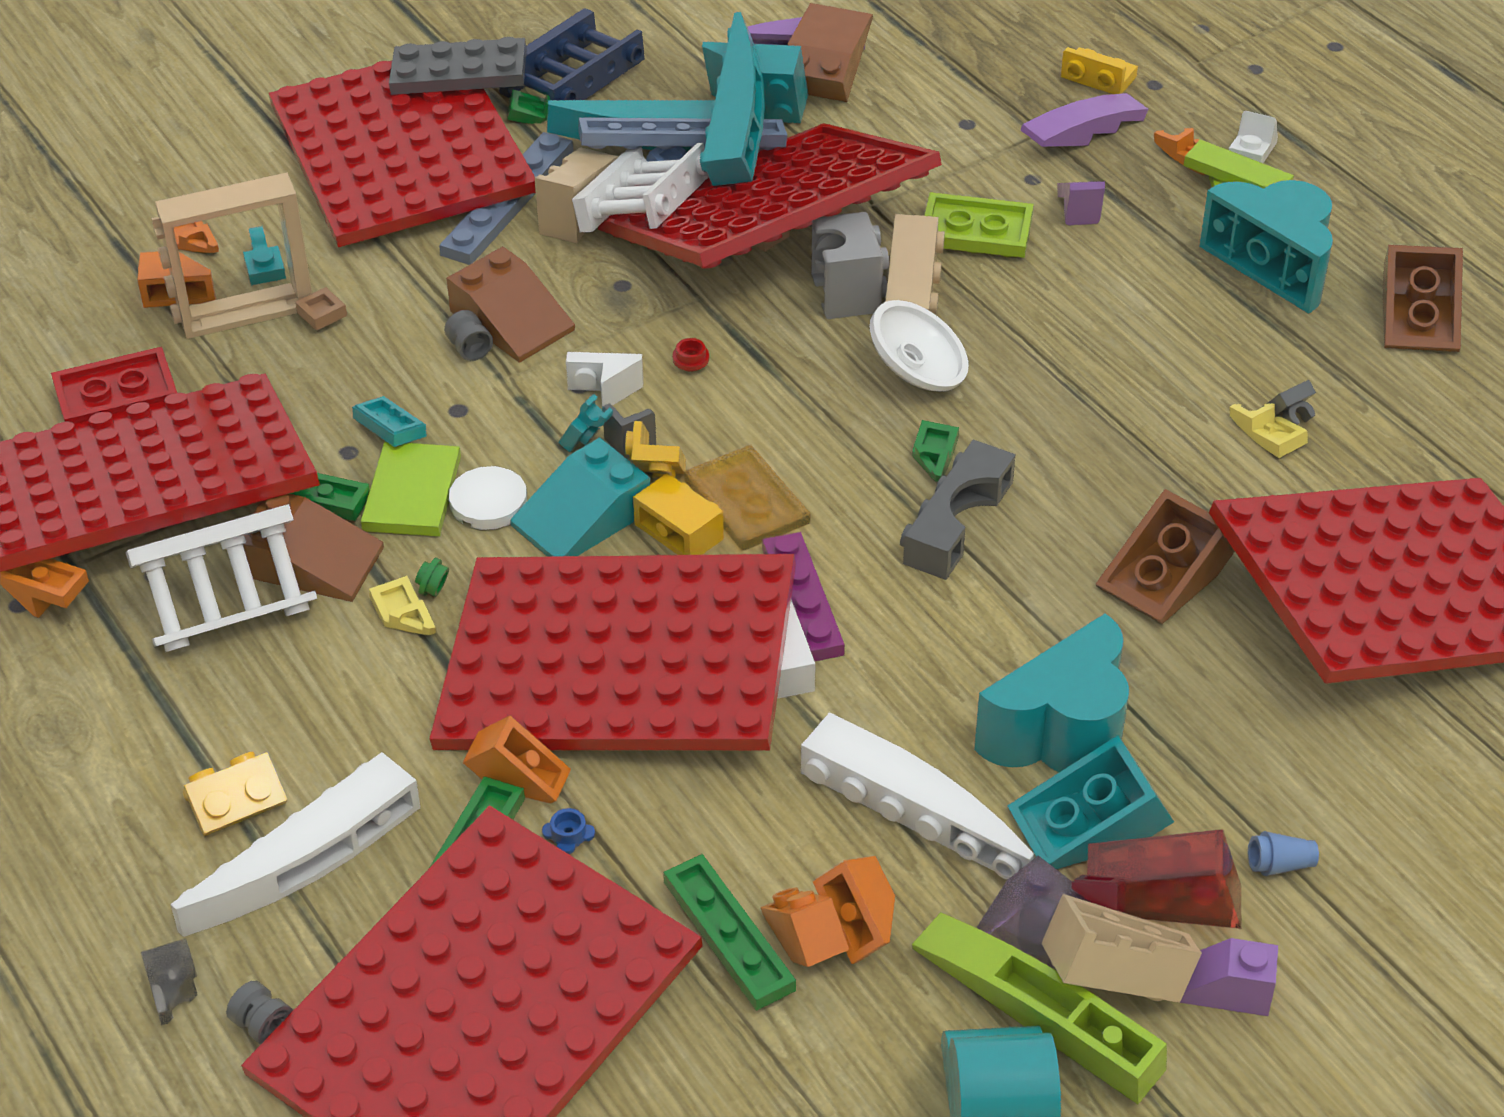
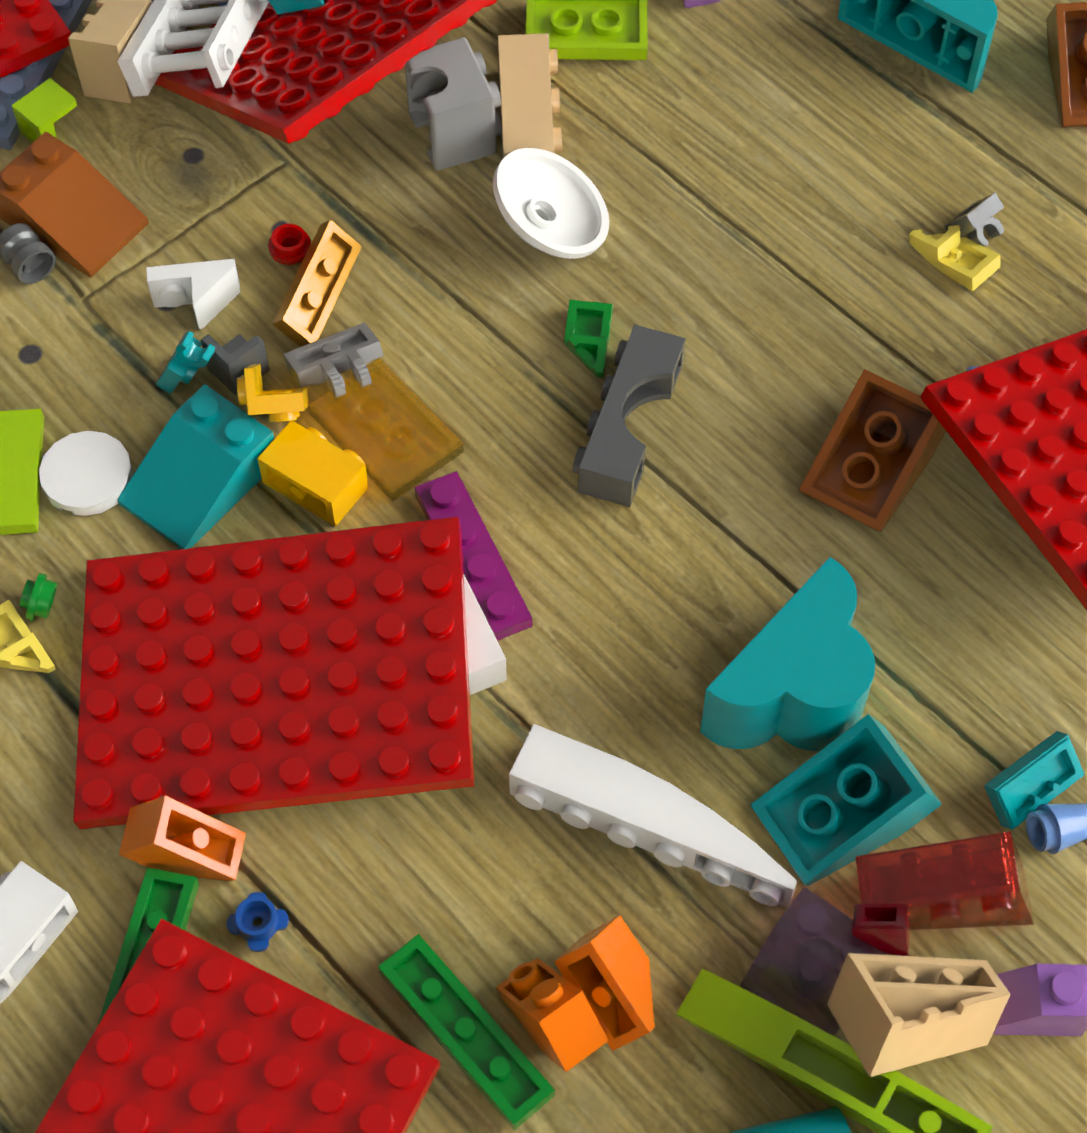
camera: 10 degrees left, 15 degrees up
none -> lime panel [11,78,77,143]
none -> plate [272,220,362,347]
none -> light grey hinge [283,322,384,397]
none -> teal plate [984,731,1085,830]

